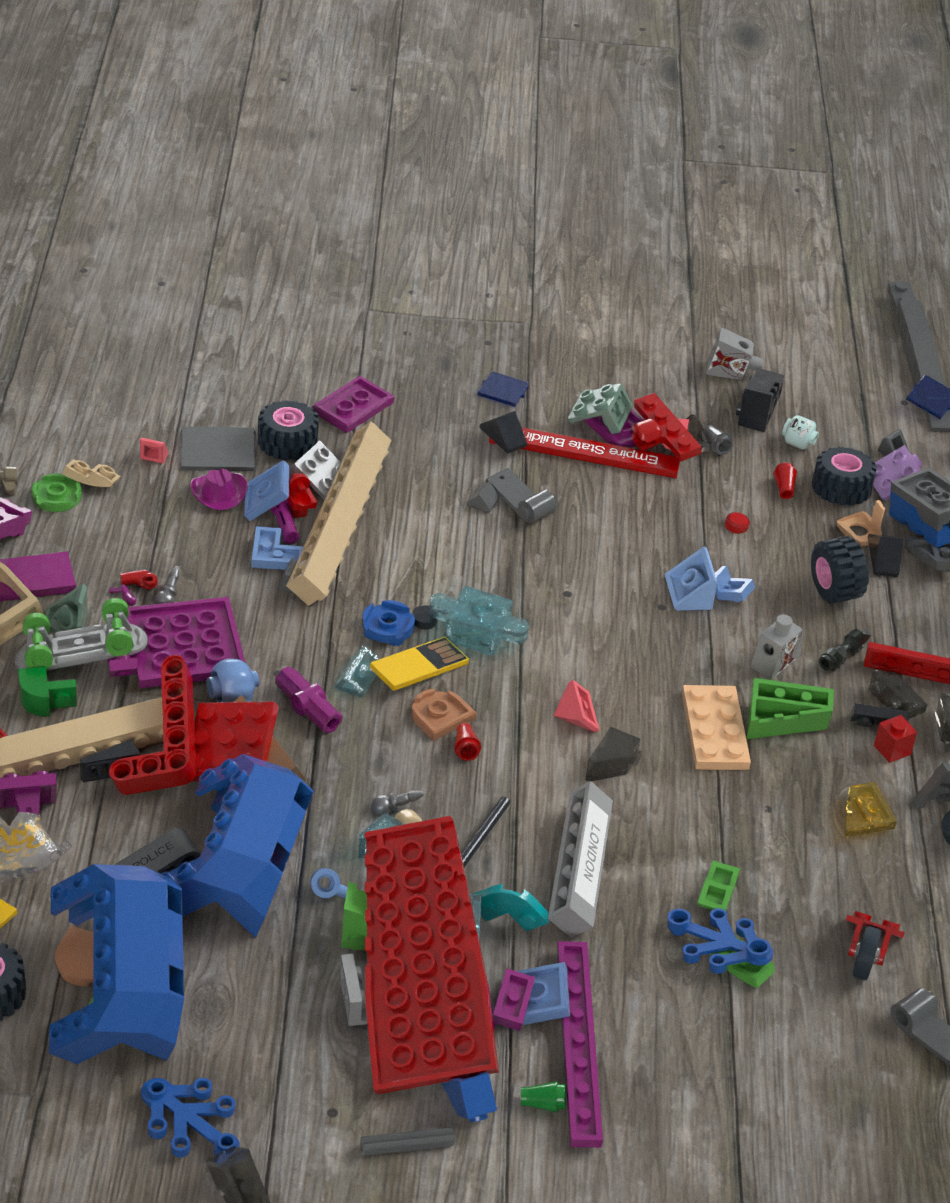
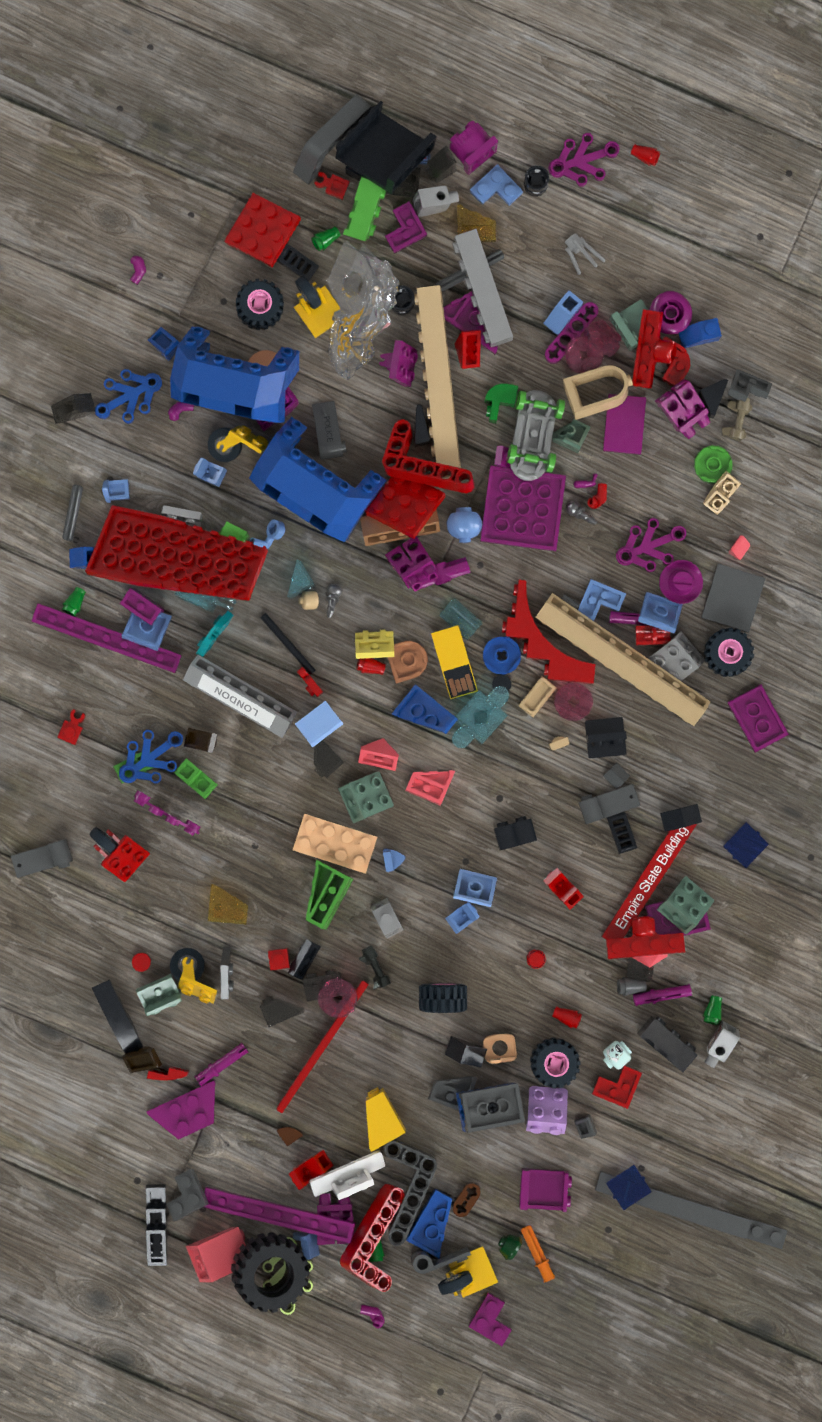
camera: 115 degrees right, 45 degrees up
none -> red plate [57,709,86,745]
none -> medium blue tile [102,479,130,503]
none -> magenta plant [133,790,200,836]
none -> blue slope [148,327,179,361]
none -> magenta arm [168,402,194,421]
none -> dark brown tile [184,728,217,753]
none -> medium blue bracket [193,457,227,487]
none -> plate [208,425,269,462]
none -> light blue slope [295,701,343,747]
none -> red plate [297,667,323,697]
none -> clear pink plate [318,978,357,1018]
none -> sand green bracket [338,771,394,824]
none -> light yellow plate [355,629,394,659]
none -> medium blue tile [383,849,405,872]
none -> magenta hips [385,536,438,592]
none -> blue wing [392,684,458,734]
none -> coral wing [405,770,455,806]
none -> black brick [493,816,537,851]
none -> red arch [502,580,596,684]
none -> tan tile [518,676,557,718]
none -> red brick [543,868,584,910]
none -> tan tile [548,736,569,751]
none -> clear pink plate [554,683,593,721]
none -> black bracket [585,717,627,759]
none -> red plate [592,1066,642,1109]
none -> black slope [606,812,637,854]
none -> magenta plant [616,518,687,573]
none -> magenta pin [633,984,692,1006]
none -> green cone [703,995,722,1025]

